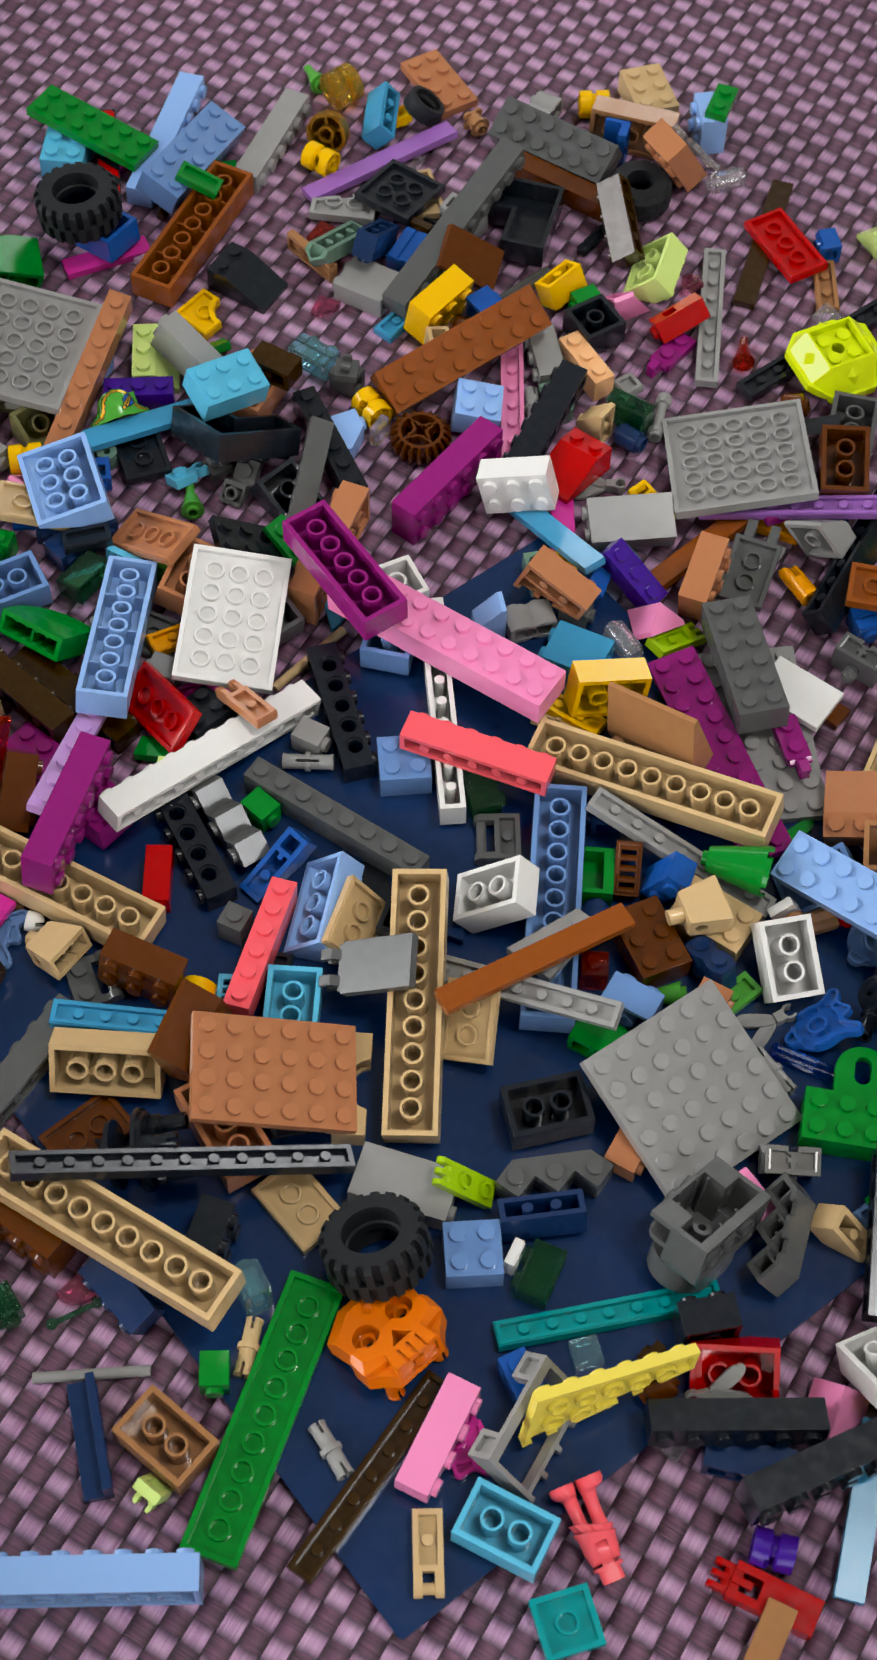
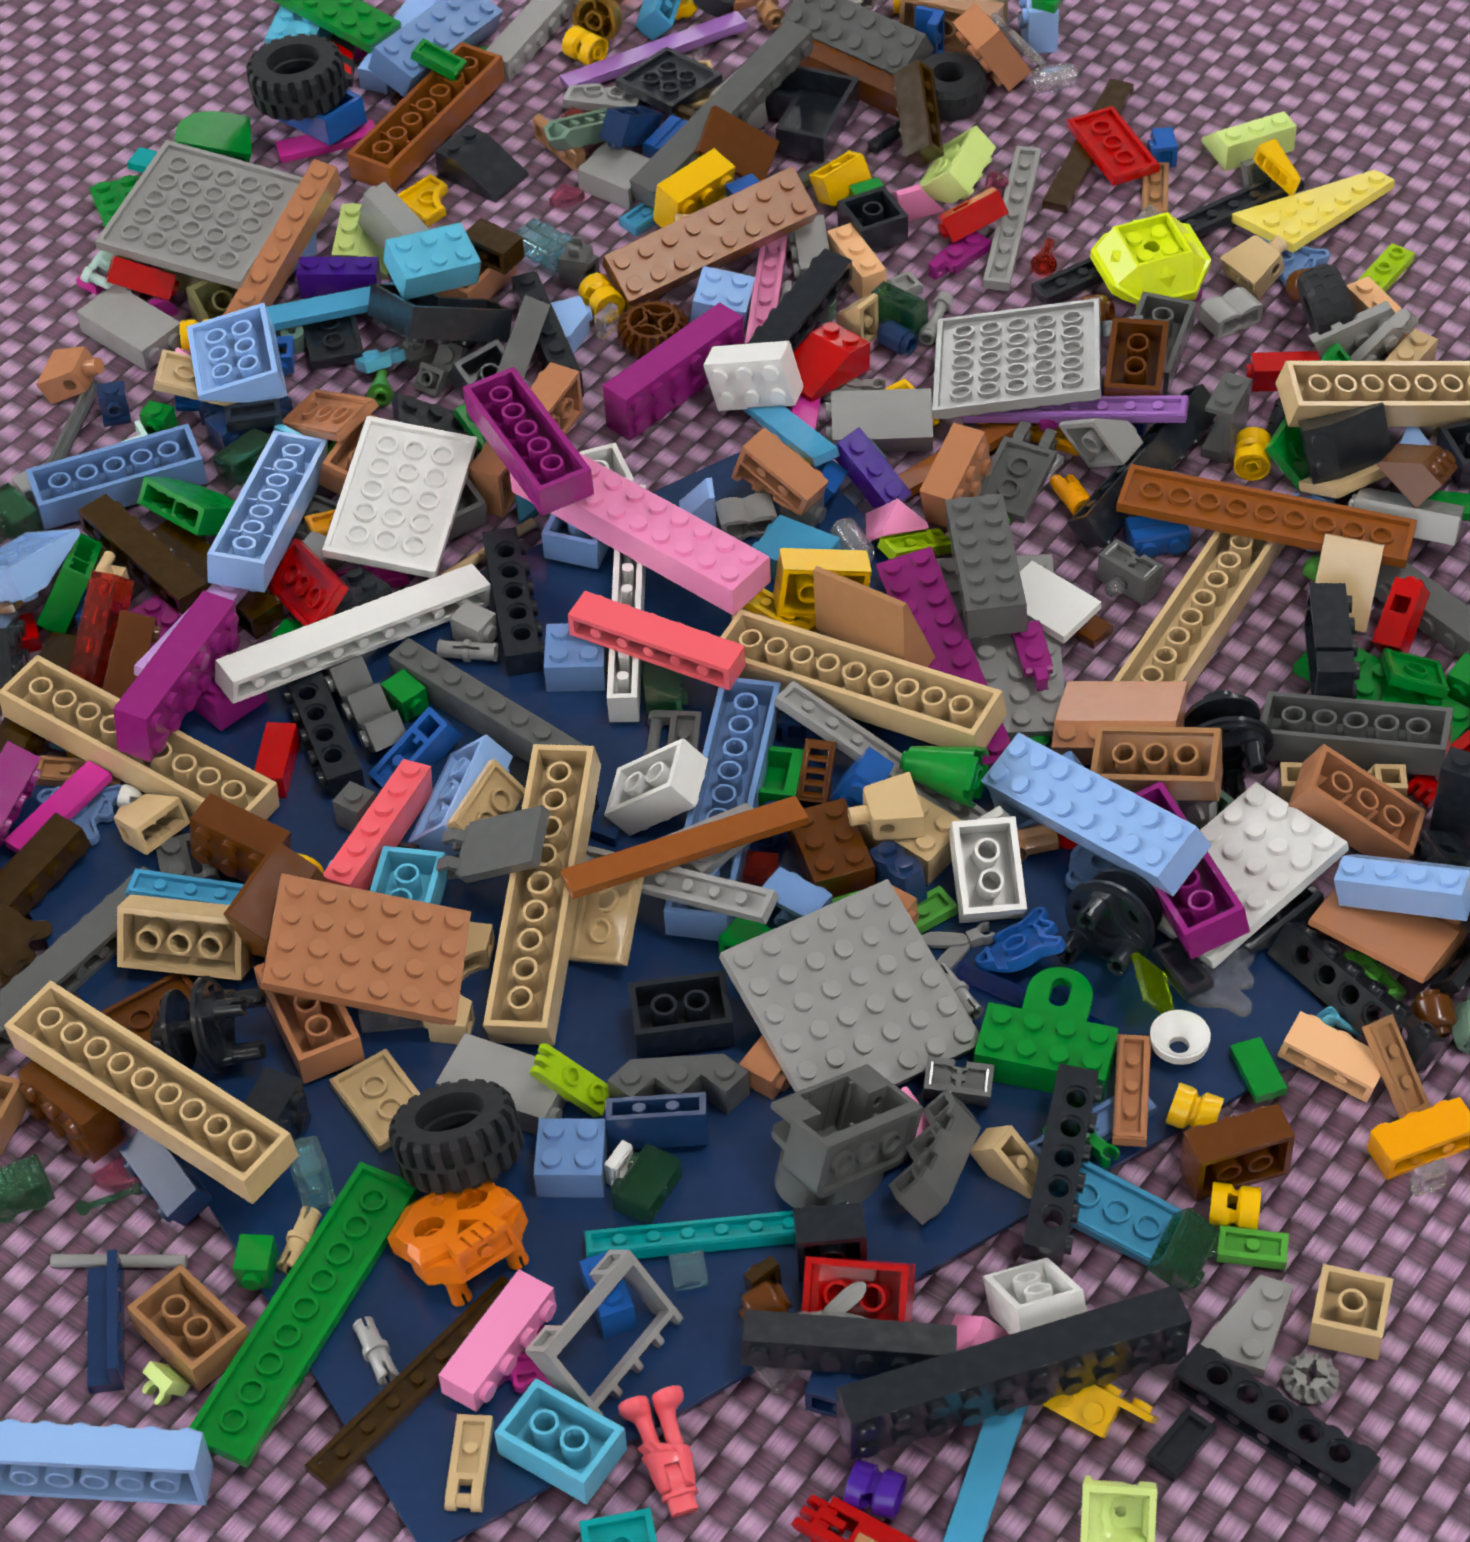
camera: 10 degrees right, 10 degrees down
black plate [7,1144,356,1181] -> none
bright green hat [90,389,149,428] -> none
nougat hinge [215,679,278,729] -> none
light yellow wing [518,1342,701,1447] -> none

